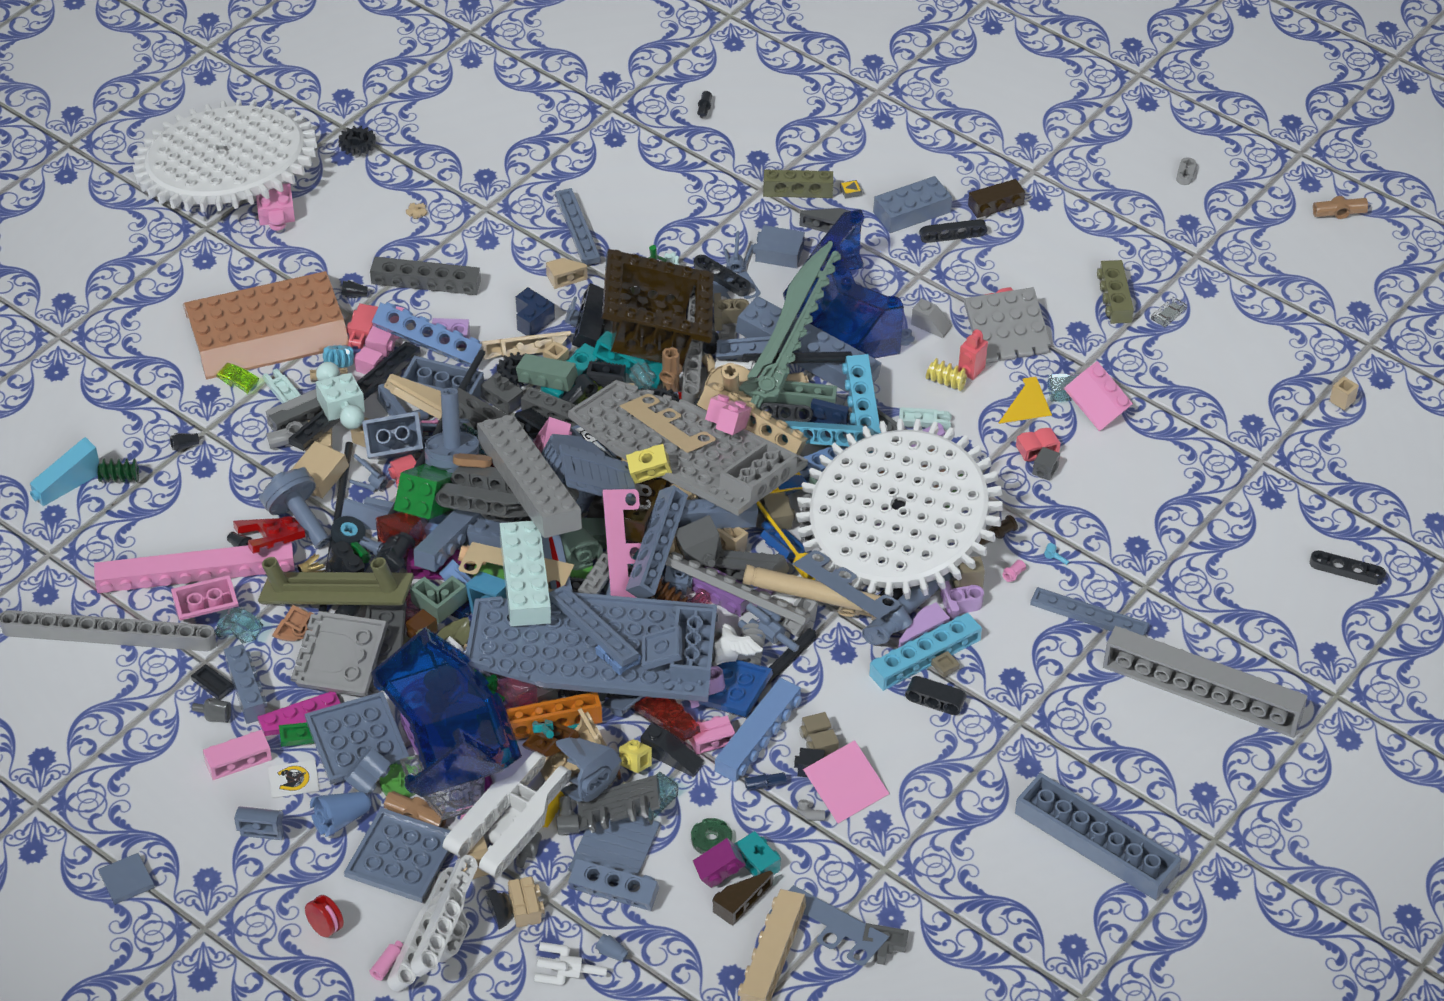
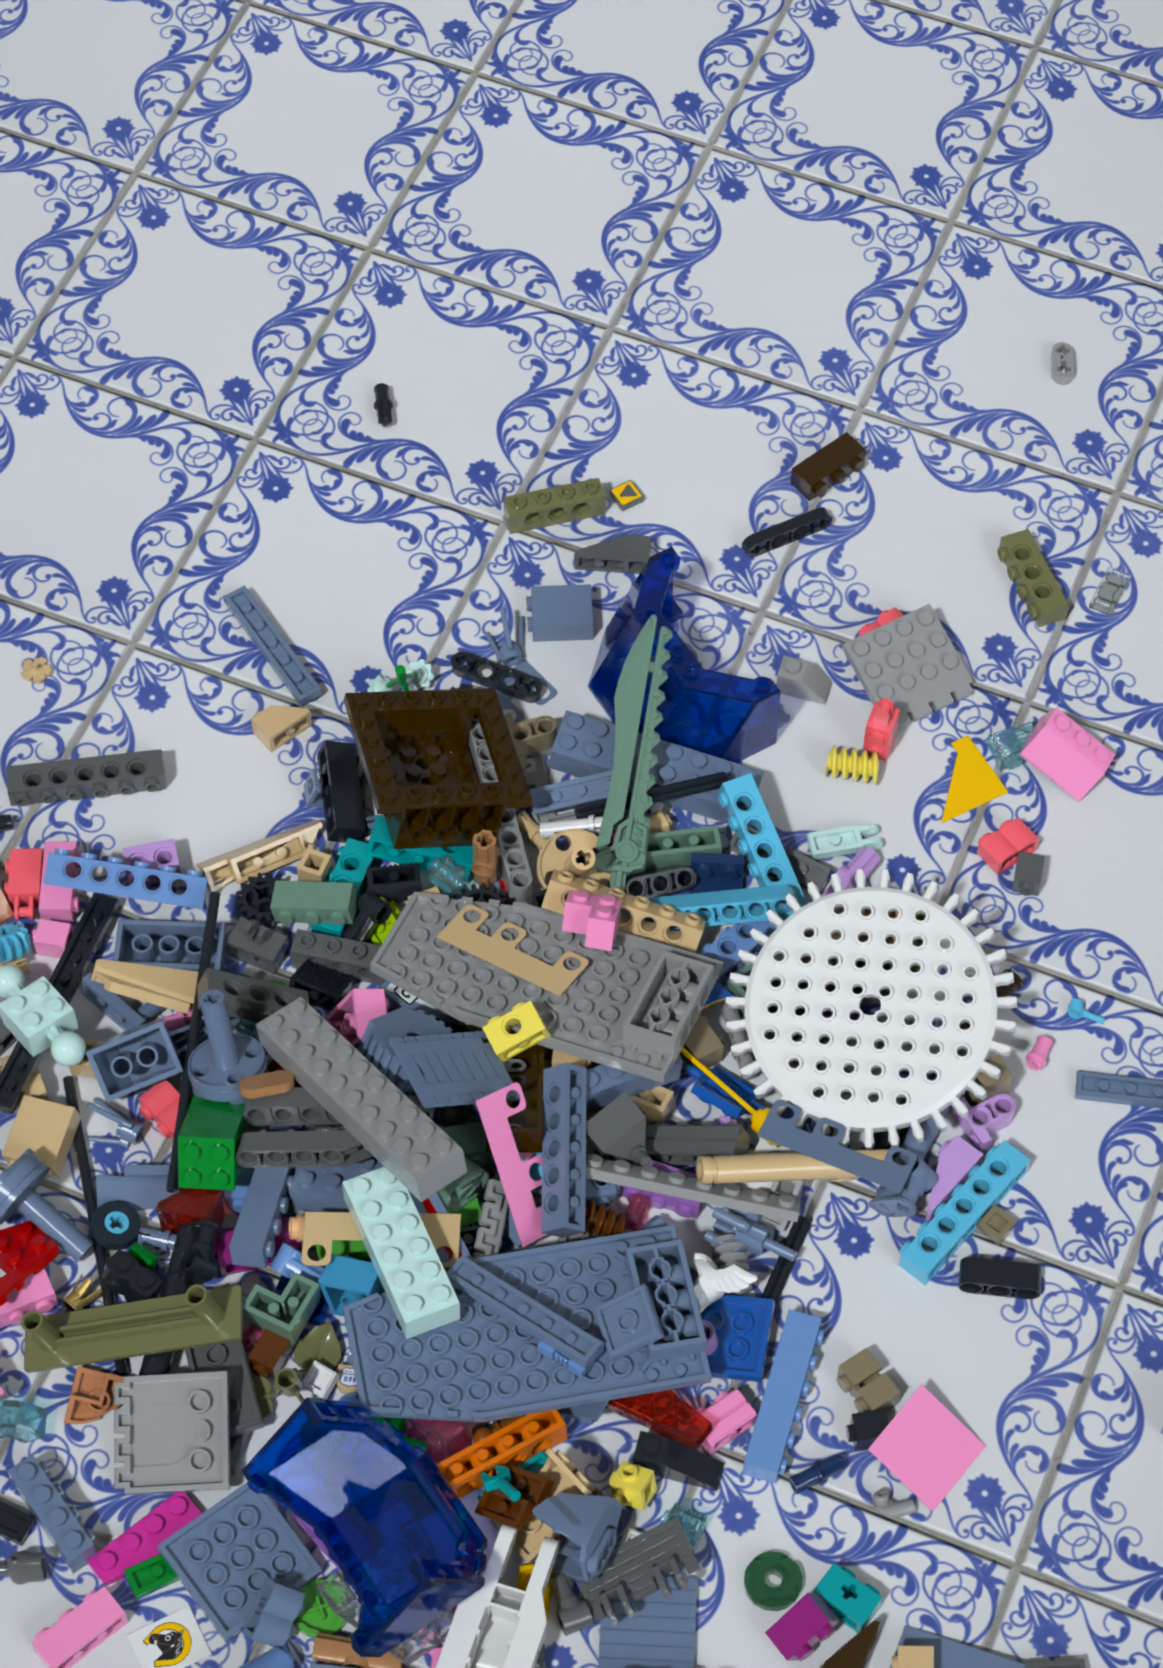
camera: 15 degrees left, 10 degrees up
dark blue brick [515,287,555,336] -> none
sand blue brick [873,176,952,233] -> none

